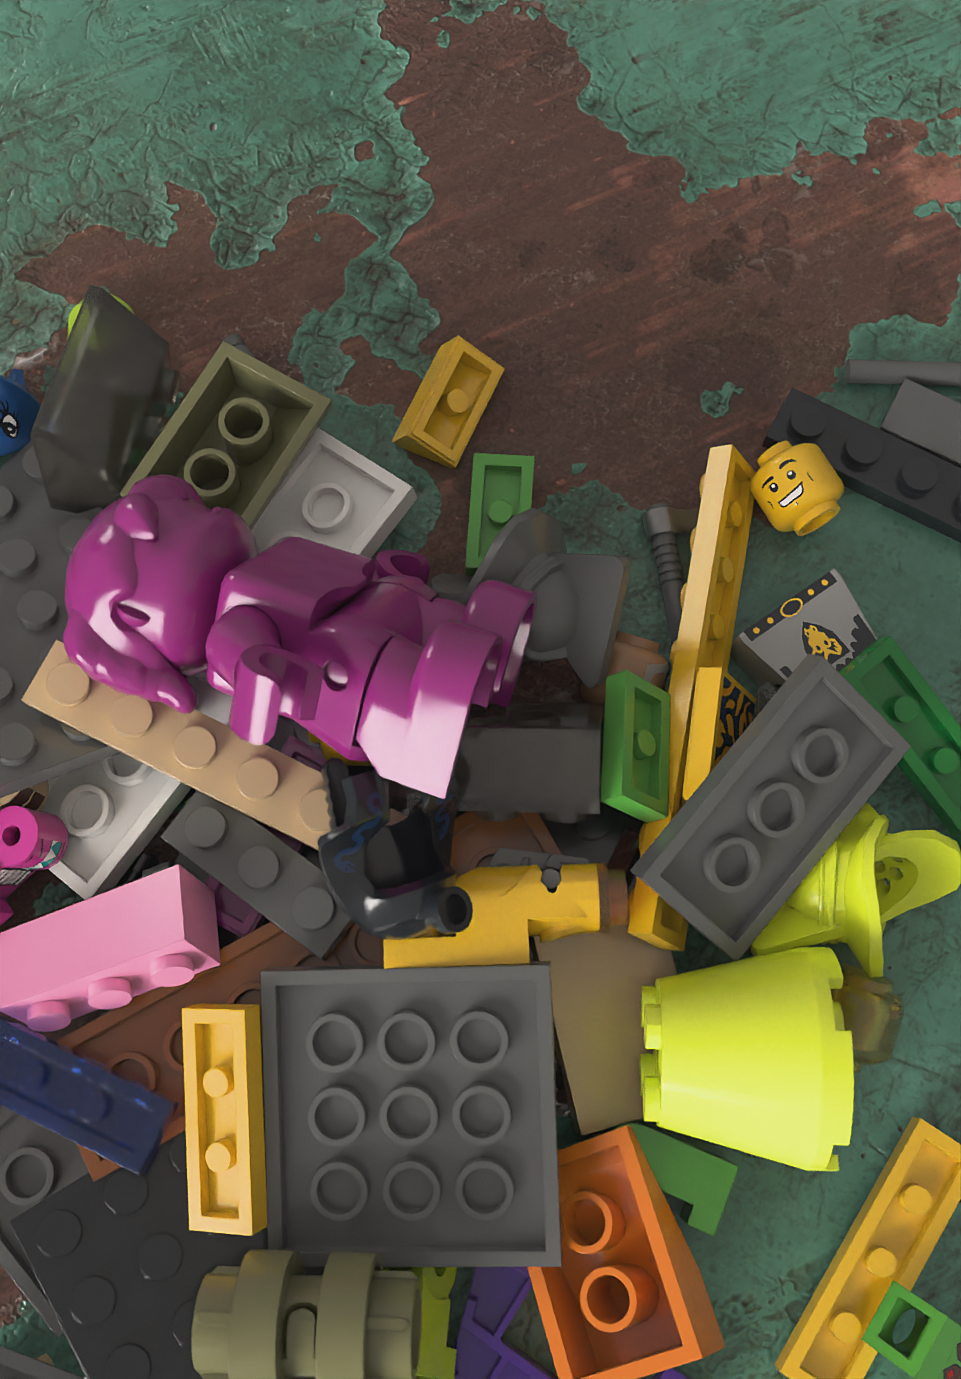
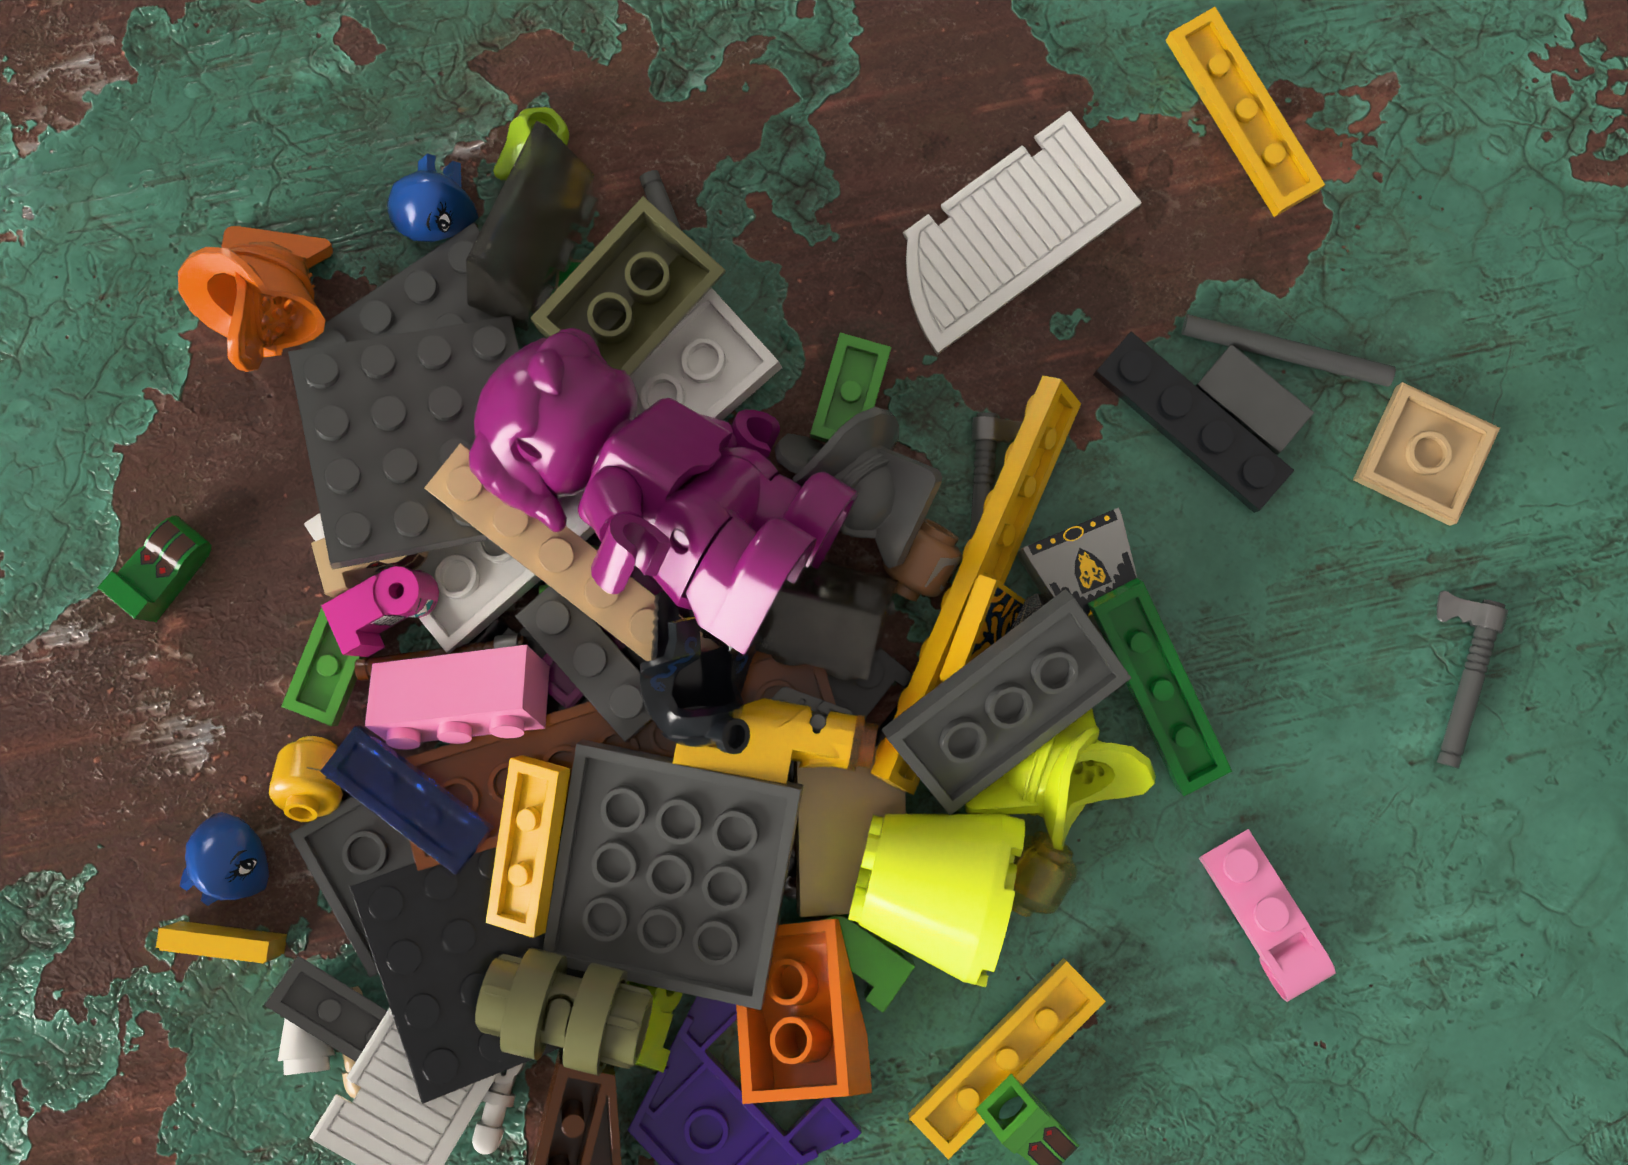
camera: 10 degrees right, 10 degrees up
yellow slope [392,335,505,469] -> none
bright green plate [601,669,670,823] -> none
yellow head [750,441,844,536] -> none
none -> white piece [903,111,1142,355]
none -> yellow plate [1166,7,1325,217]

